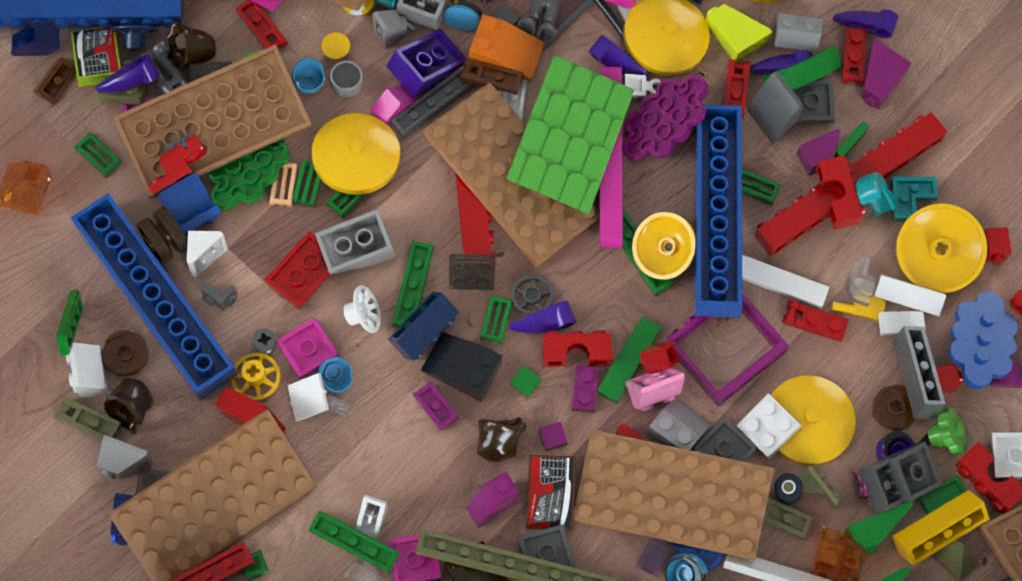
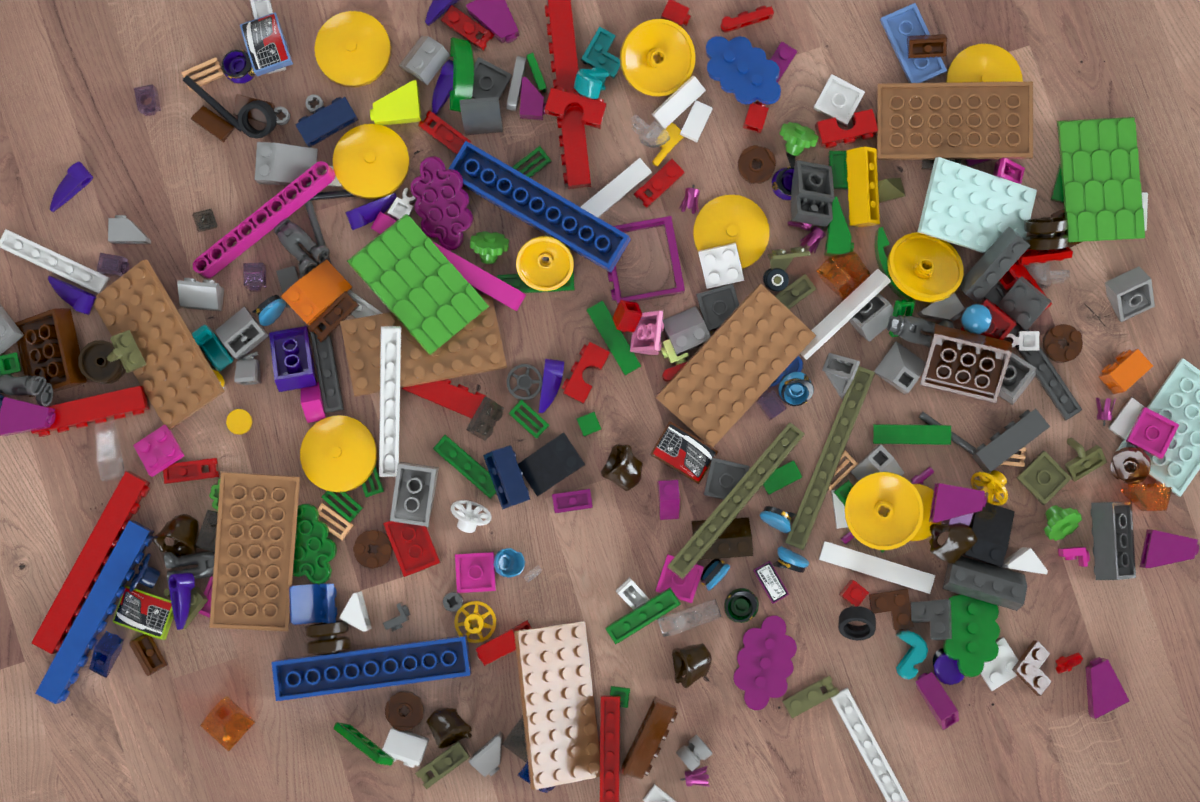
camera: 60 degrees left, 15 degrees up
green tile [74,132,122,178] -> none
red plate [148,134,207,198] -> none
white piece [288,373,329,422] -> none
dark azure hair [292,58,325,94] -> none
piece [330,61,363,98] -> none
magenta tile [539,422,568,451] -> none
magenta plate [572,365,599,413] -> none
dark grey brick [893,326,946,419] -> none
none -> reddish brown plate [353,530,392,569]
none -> white tile [379,326,401,477]
none -> bright green plant [470,231,509,264]
none -> light grey beam [506,56,527,111]
none -> yellowish green bracket [661,339,689,365]
none -> flat silver piece [679,184,700,214]
none -> flat silver piece [800,226,826,253]

